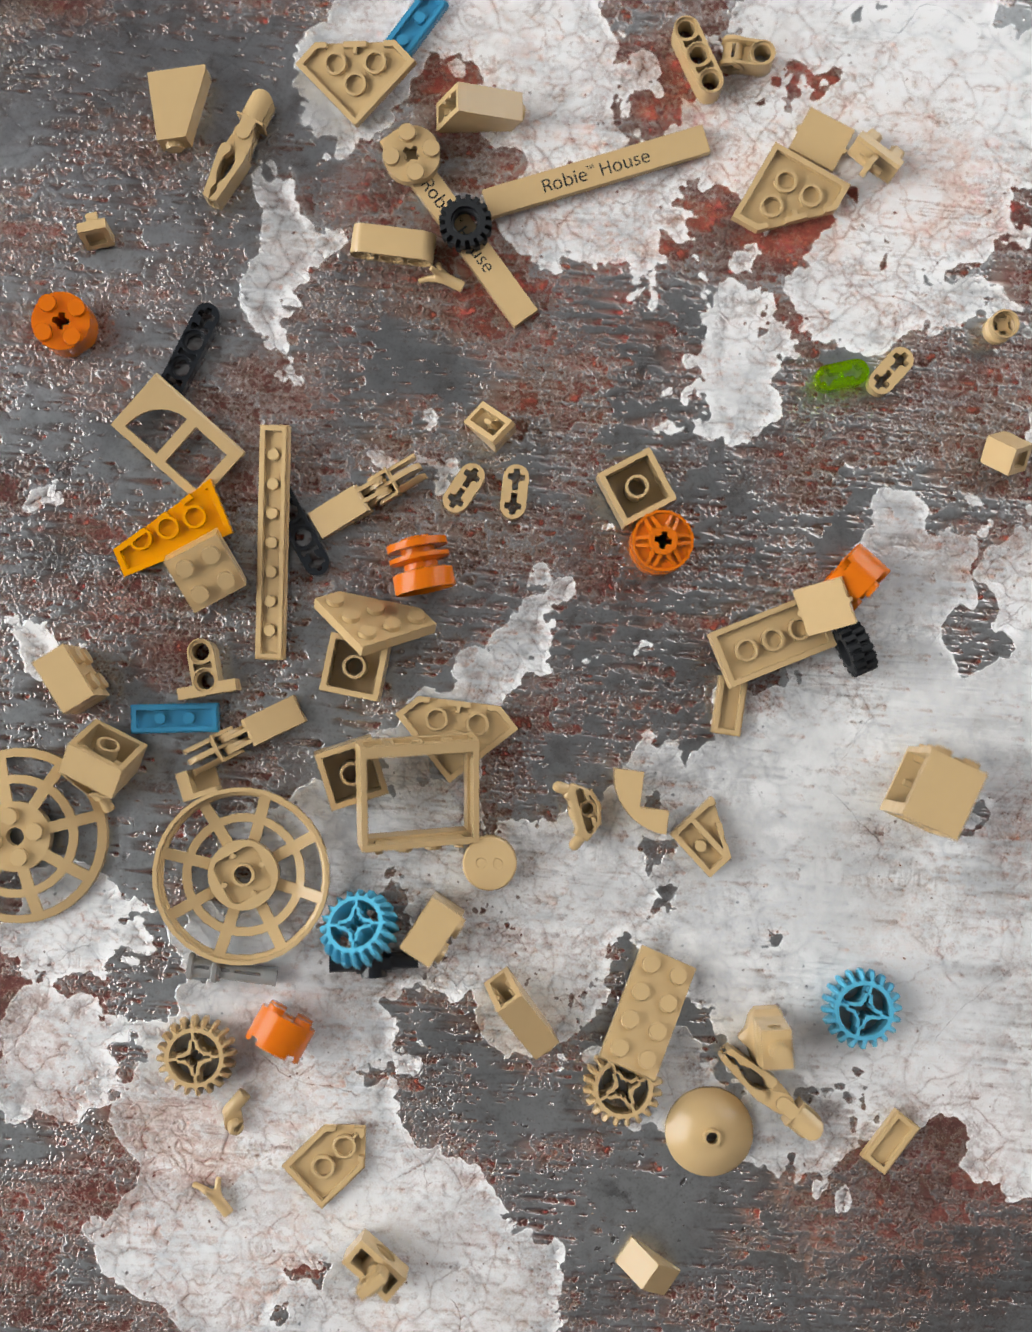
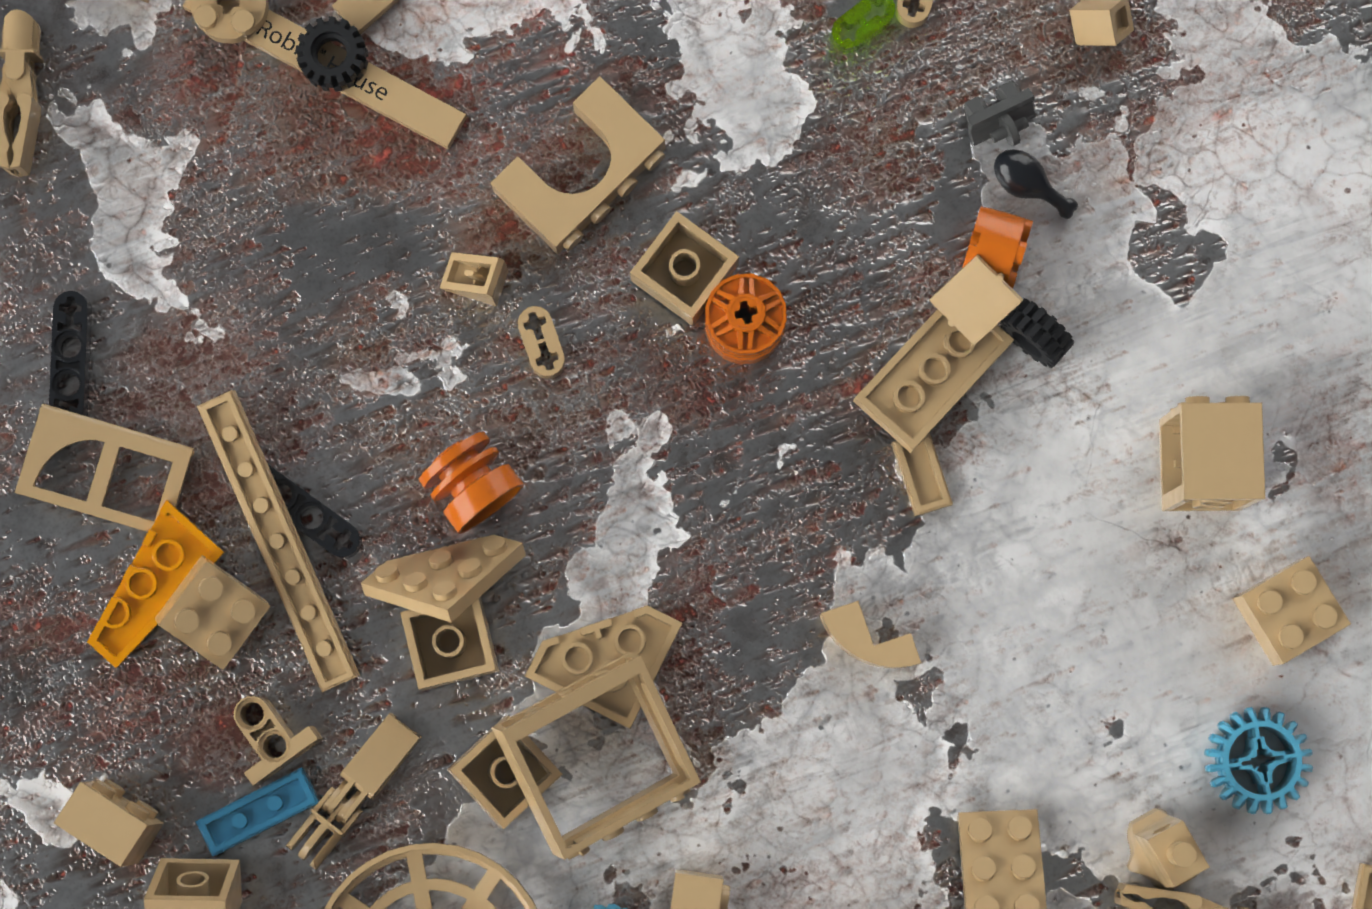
camera: 25 degrees left, 5 degrees down
tan panel [175,767,223,802] -> none
tan arm [308,453,428,540] -> none
tan beam [350,223,437,267] -> none
tan bar [418,262,465,293] -> none
tan beam [443,463,485,515] -> none
tan head [462,835,517,891] -> none
tan piece [553,781,602,851] -> none
tan wing [669,796,731,878] -> none
none -> tan arch [491,76,666,255]
none -> dark grey hips [964,80,1035,146]
none -> black piece [994,149,1078,219]
none -> tan brick [1232,556,1351,666]

